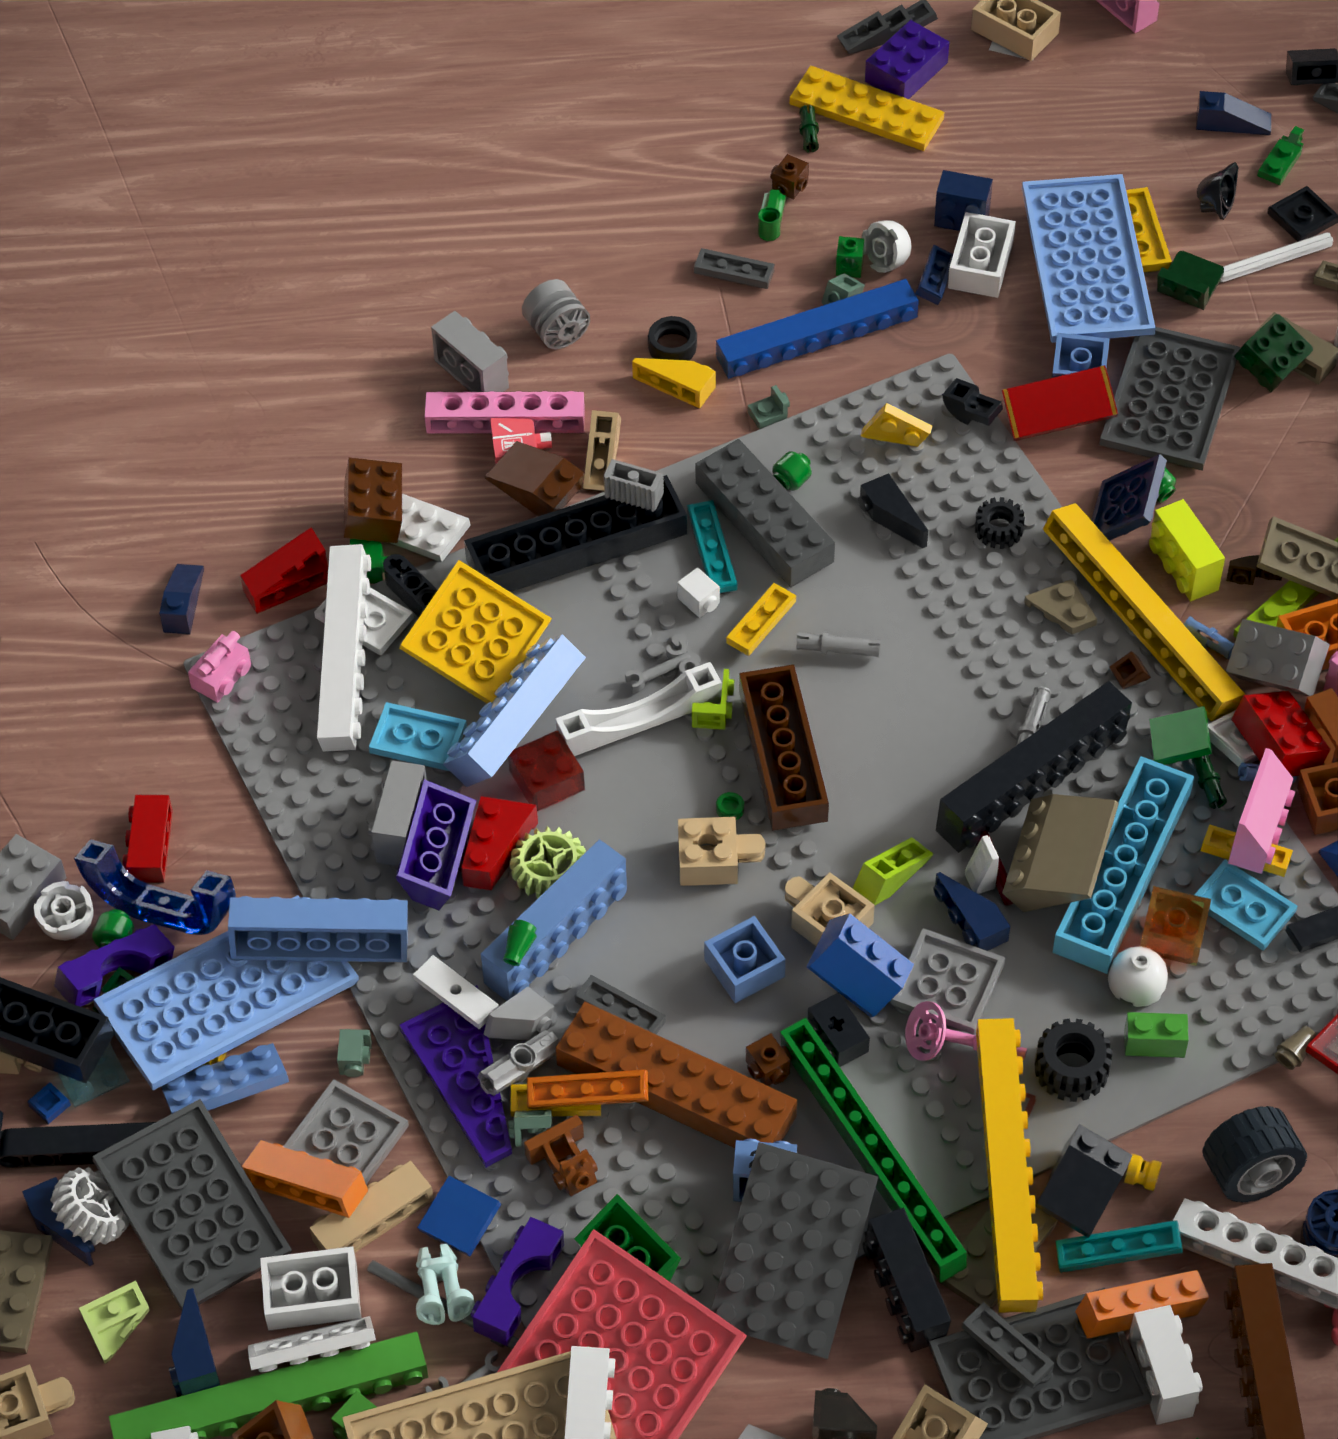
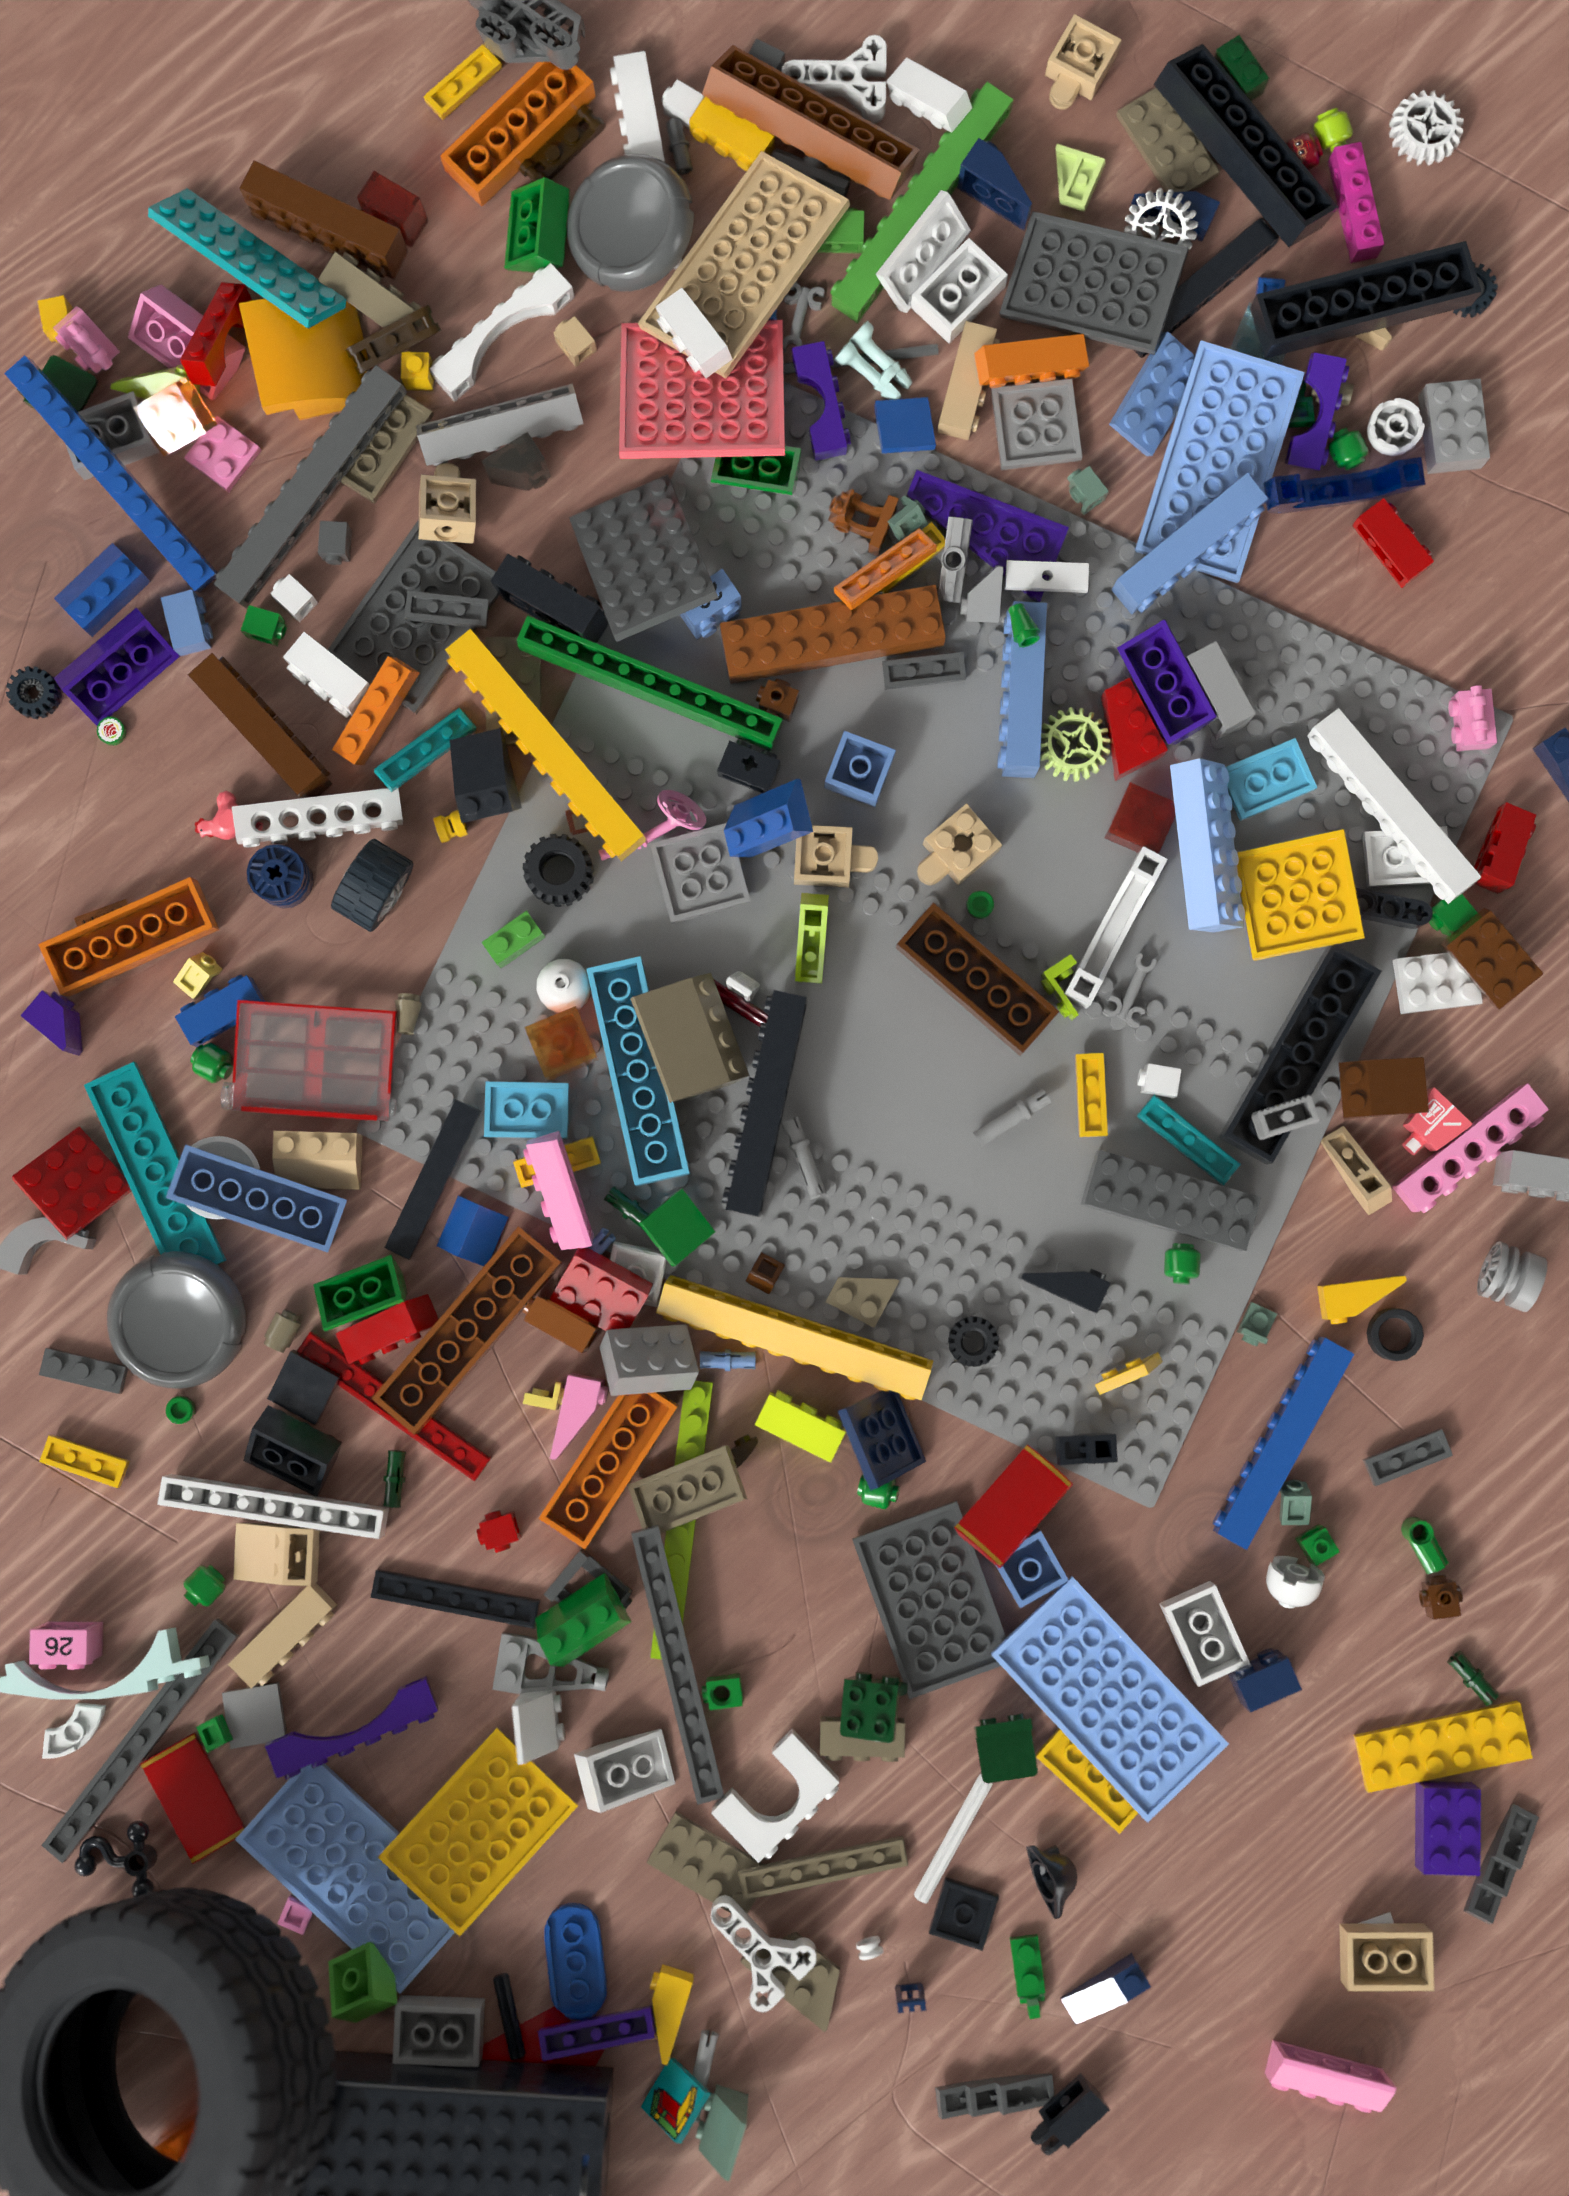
camera: 145 degrees right, 30 degrees up
dark blue tile [915,245,953,305] -> none
dark blue slope [933,872,1010,951] -> none

